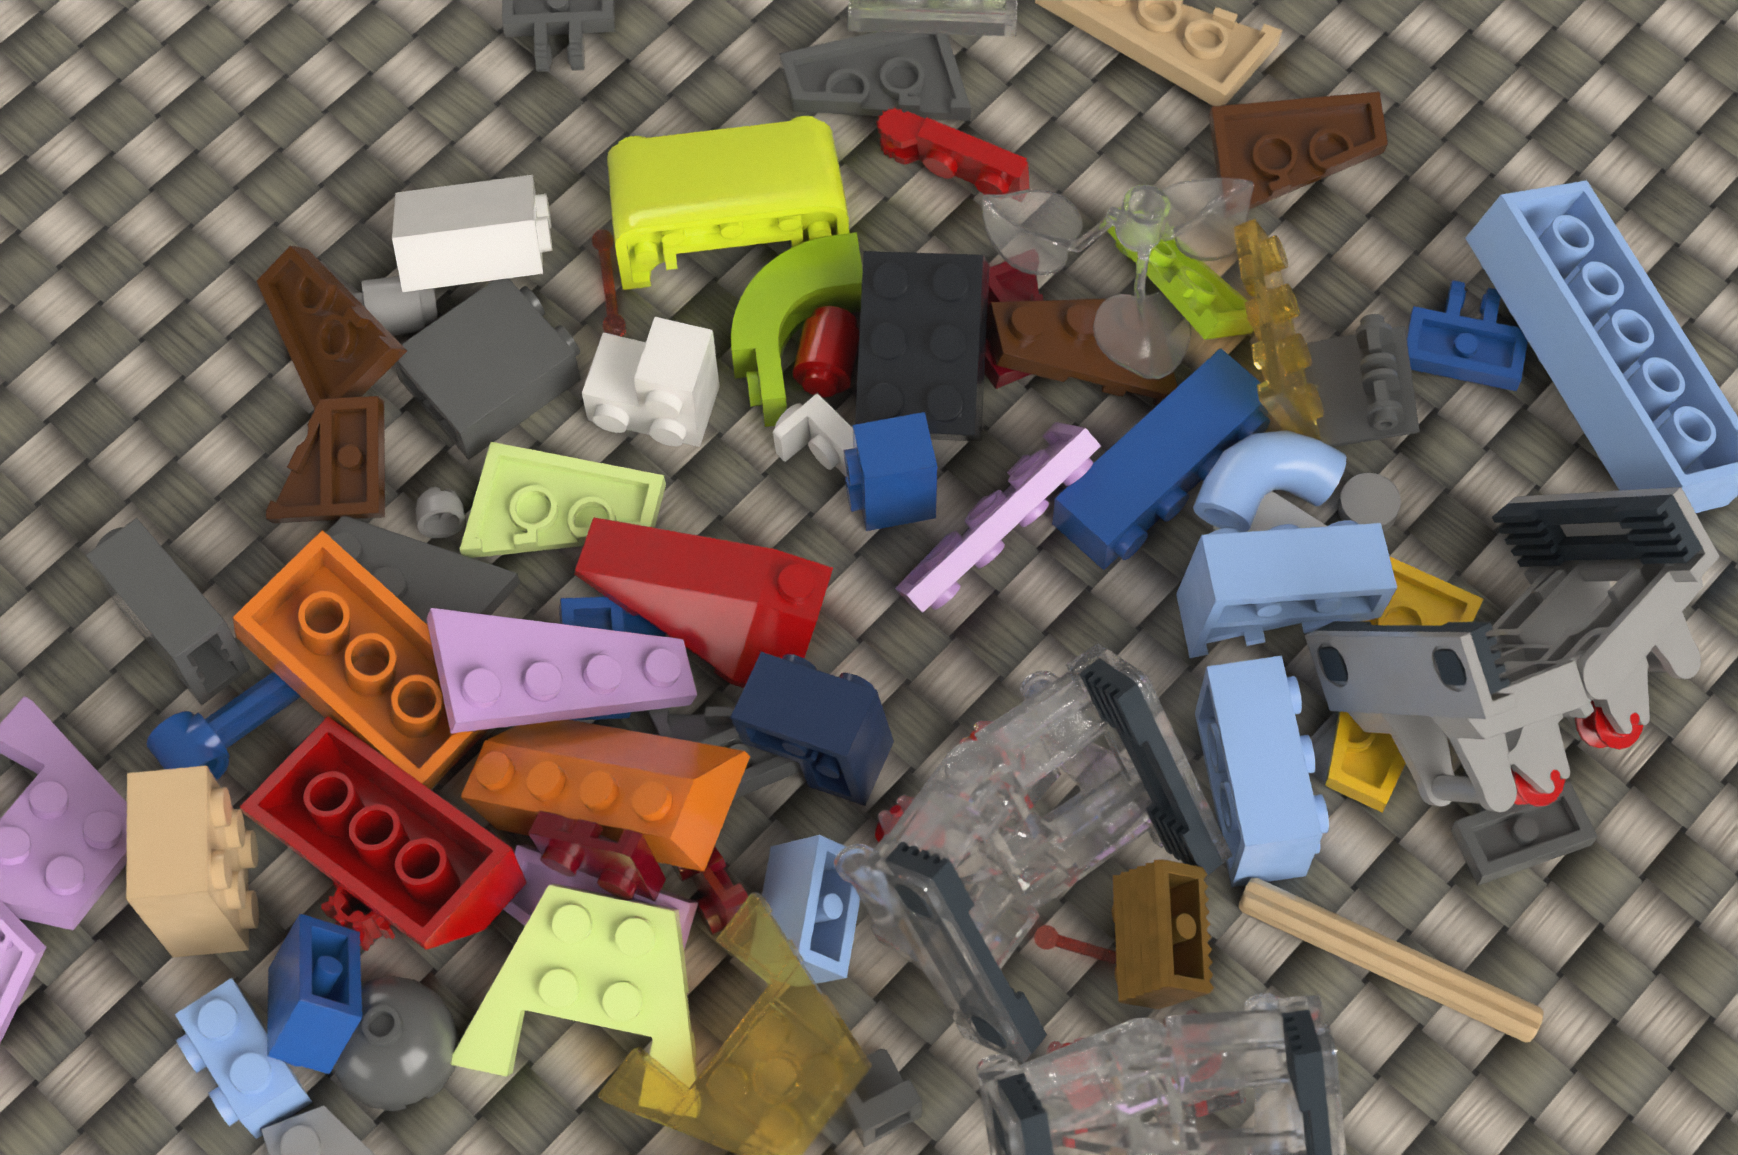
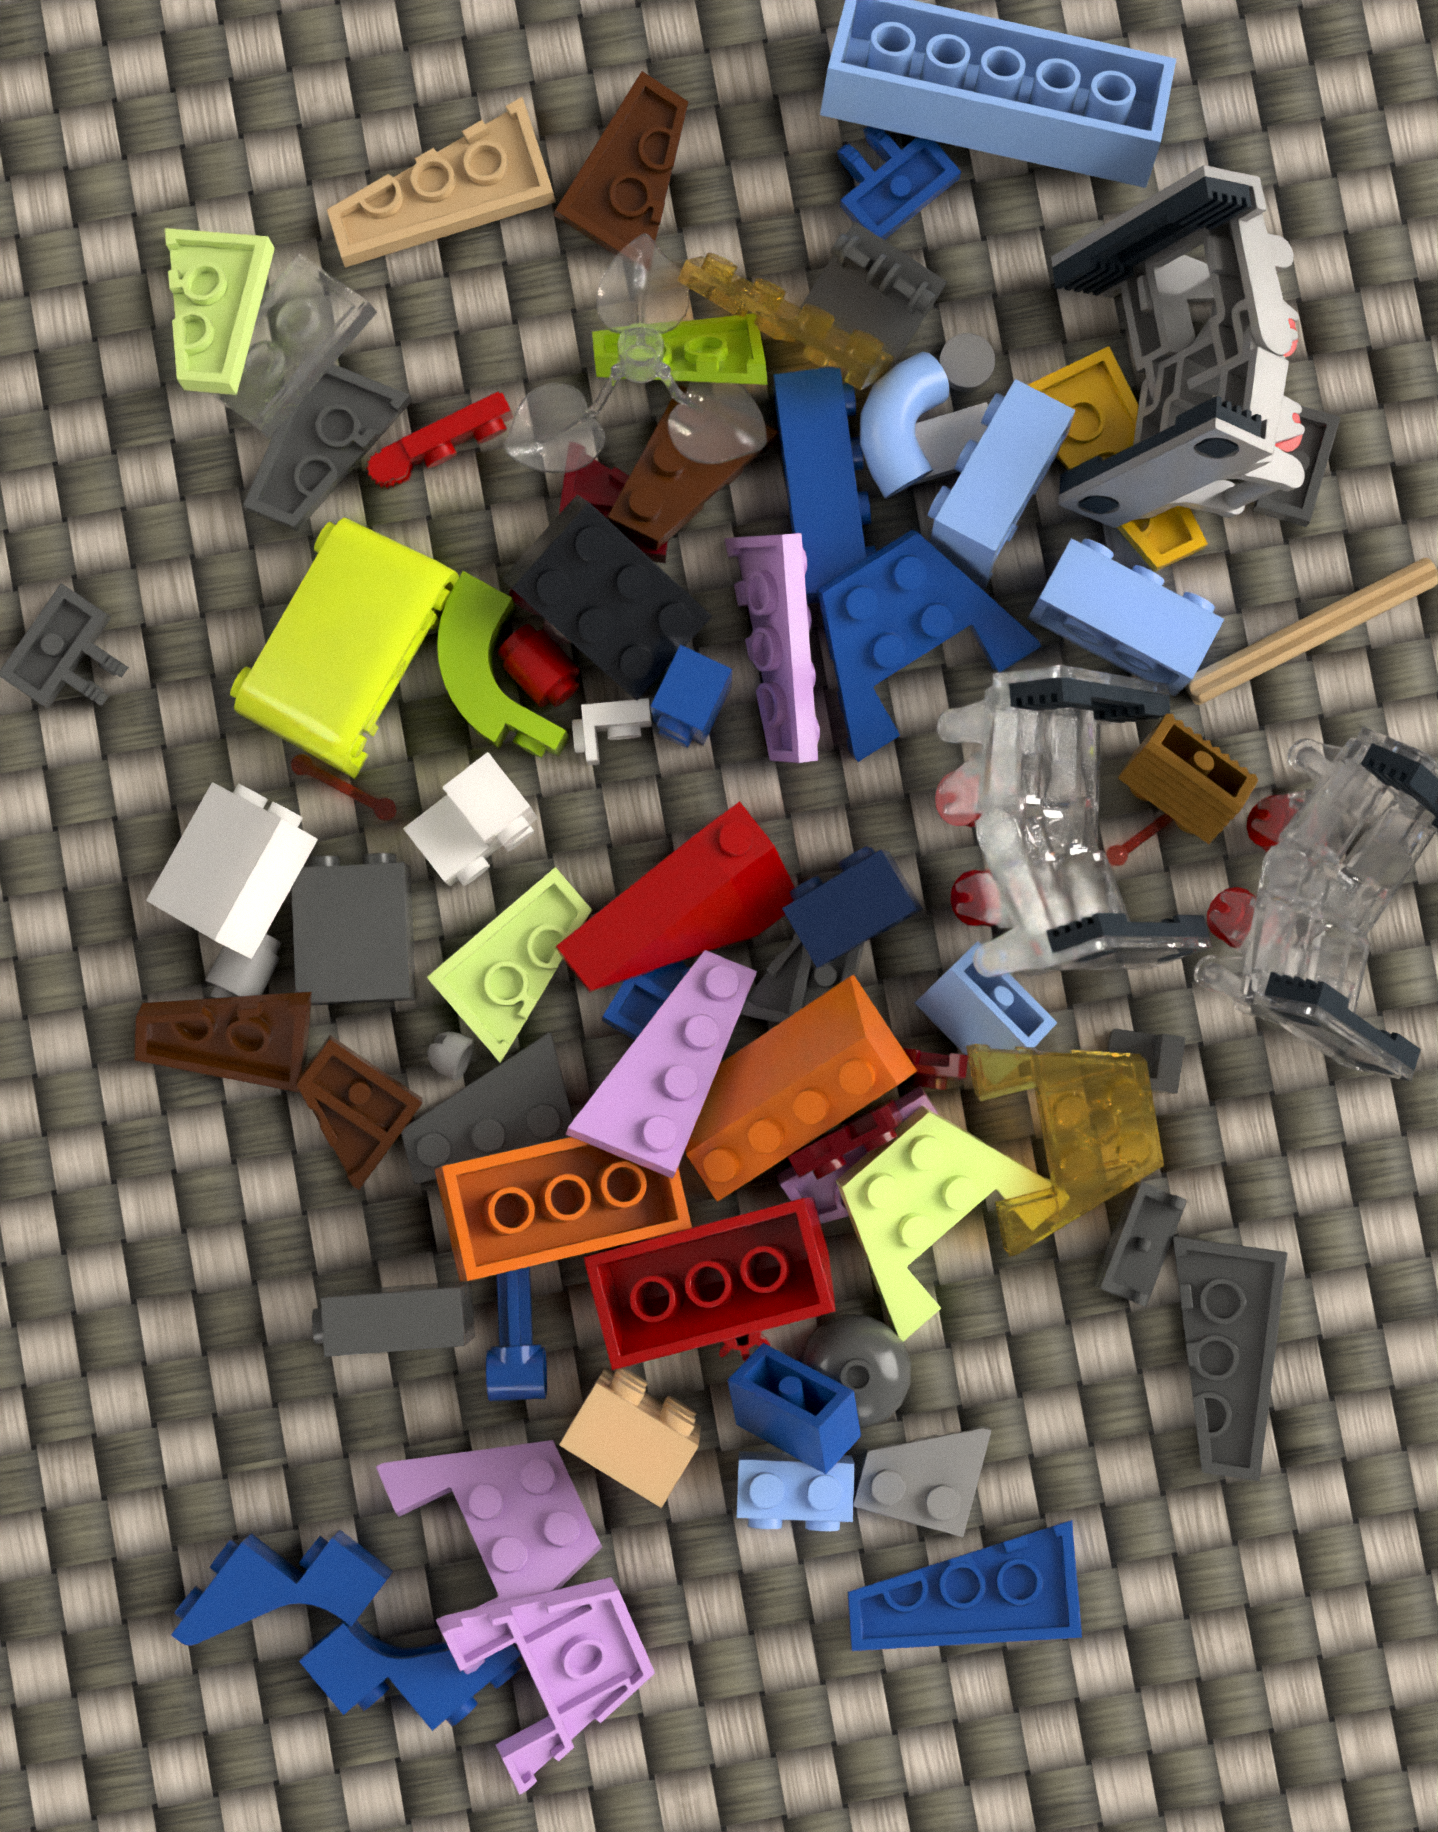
camera: 50 degrees left, 20 degrees up
none -> blue wing [817,529,1041,762]

